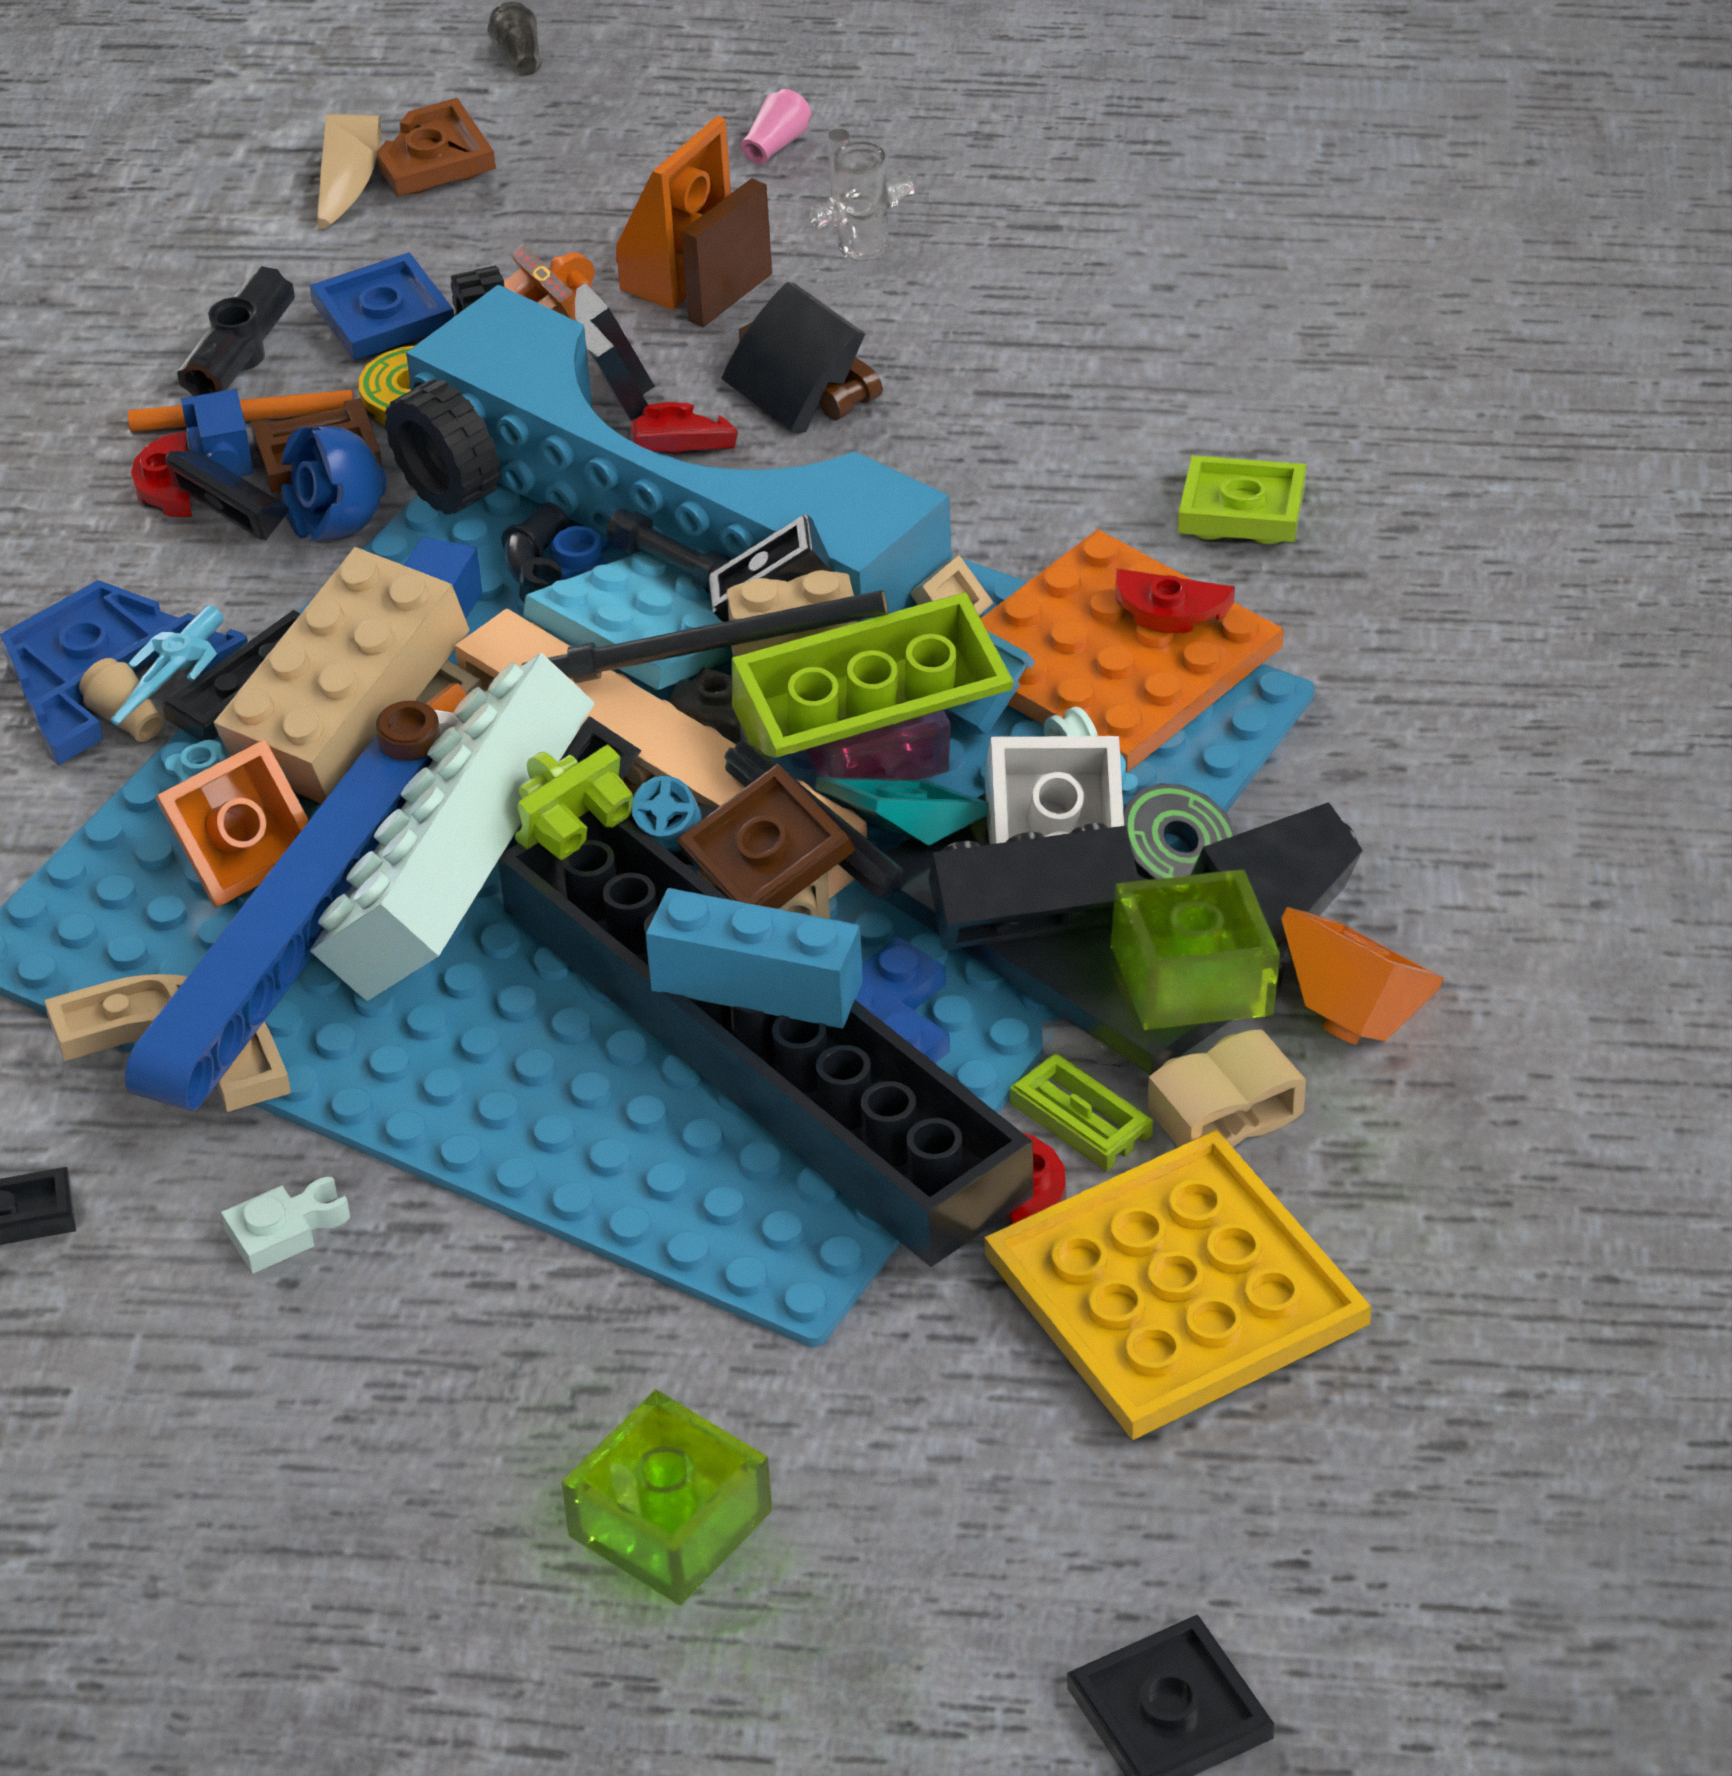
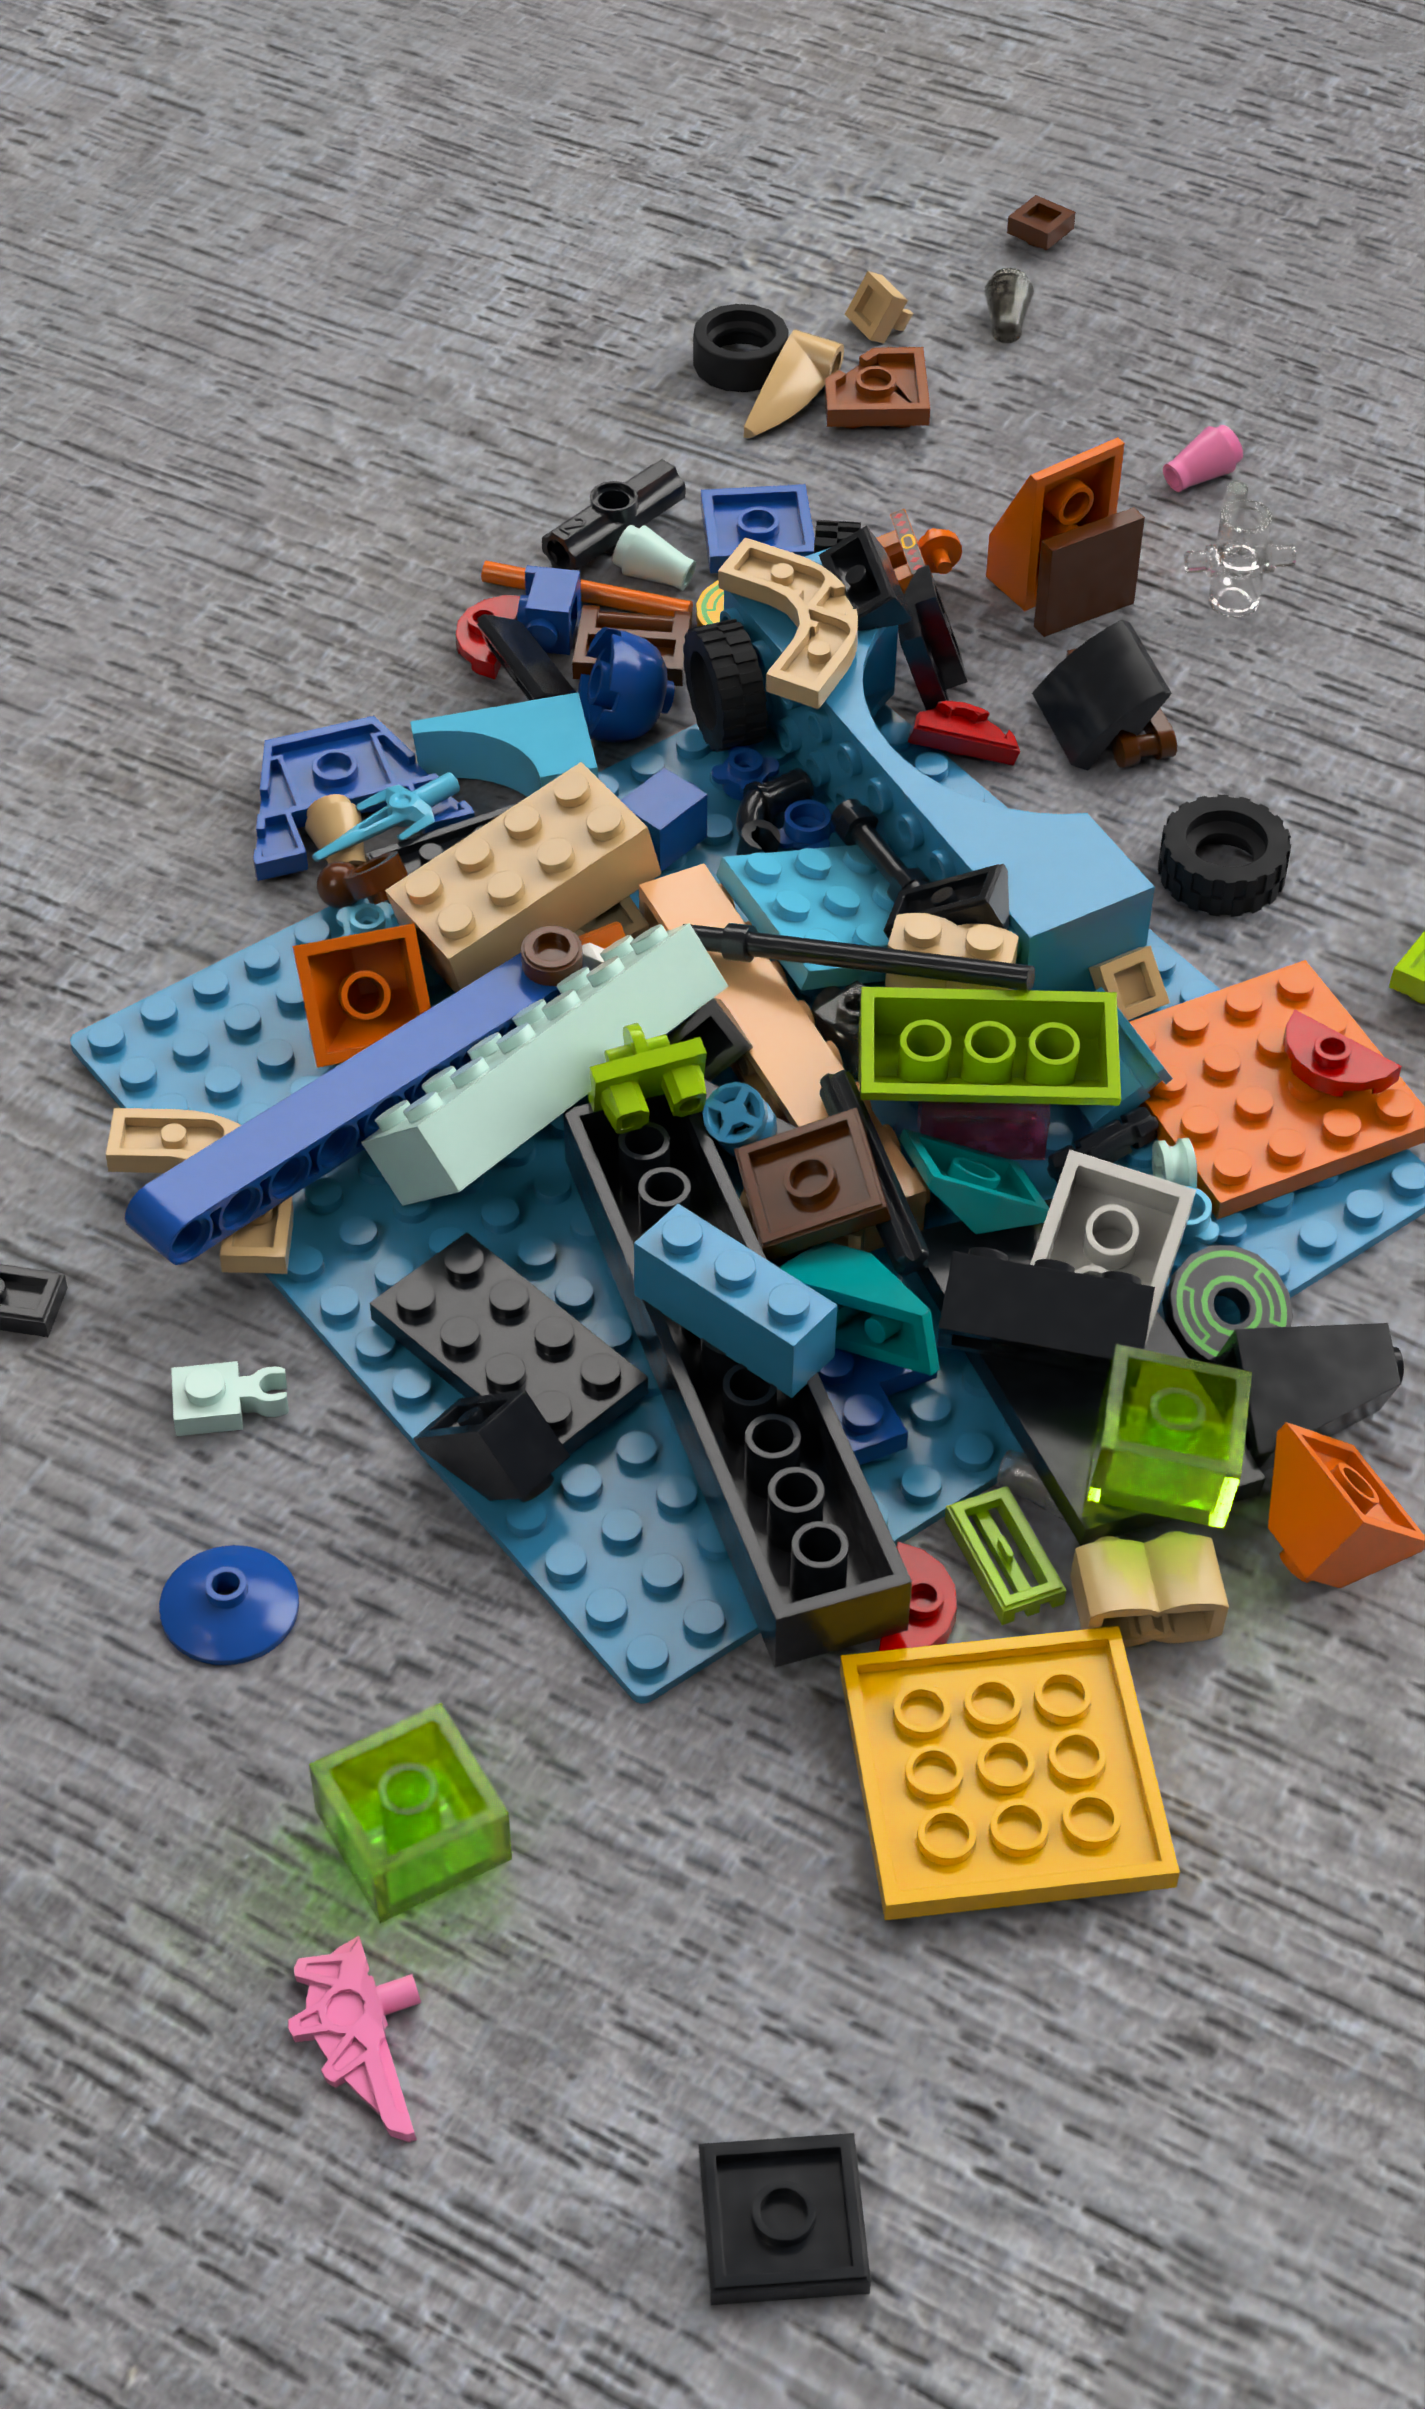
camera: 20 degrees right, 5 degrees up
none -> blue dish [159,1545,299,1665]
none -> bright pink piece [288,1936,421,2142]
none -> reddish brown plate [317,851,408,909]
none -> plate [370,1232,648,1455]
none -> medium azure arch [410,692,599,797]
none -> black slope [413,1390,570,1502]
none -> light aqua cone [612,525,696,591]
none -> black tyre [693,304,789,392]
none -> blue plate [712,746,779,801]
none -> tan plate [718,537,858,709]
none -> teal slope [779,1241,940,1375]
none -> black slope [819,525,914,631]
none -> tan tile [844,271,914,344]
none -> black axle [1047,1107,1159,1184]
none -> black tyre [1158,795,1292,917]

